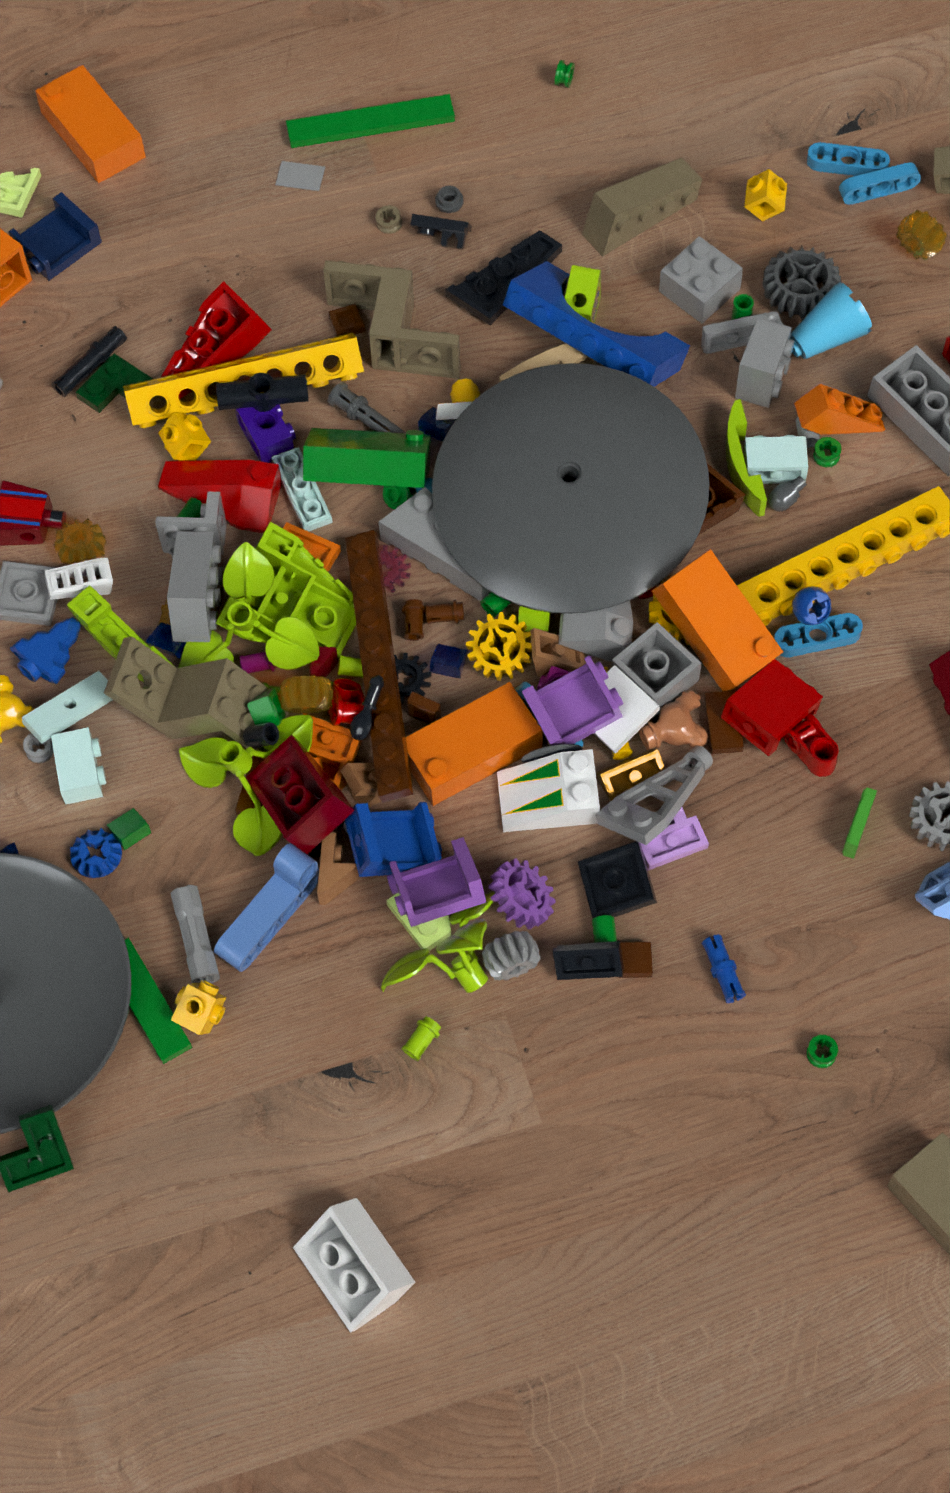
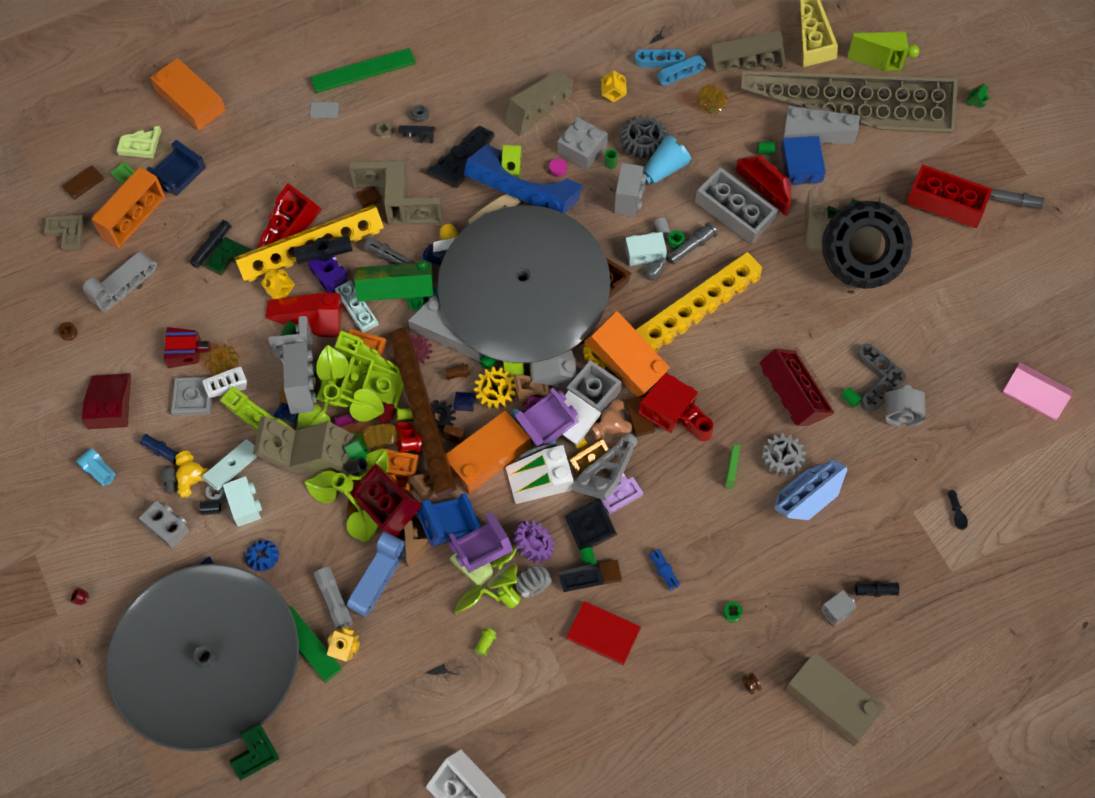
camera: 10 degrees left, 0 degrees up
blue rock [10,617,81,684] -> none
green slope [107,808,151,851] -> none
black piece [350,675,384,740] -> none
reddish brown pin [402,599,426,641] -> none
green bush [554,60,575,88] -> none
light grey hinge [701,312,783,354] -> none
lime slope [725,399,767,517] -> none
dark azure beam [774,613,863,658] -> none
blue piece [792,586,832,626] -> none
orange slope [794,383,885,435] -> none
none -> black hinge [200,500,221,515]
none -> dark pink tile [549,158,567,177]
none -> red tile [566,601,641,666]
none -> dark grey pin [666,222,718,265]
none -> reddish brown bush [742,673,762,695]

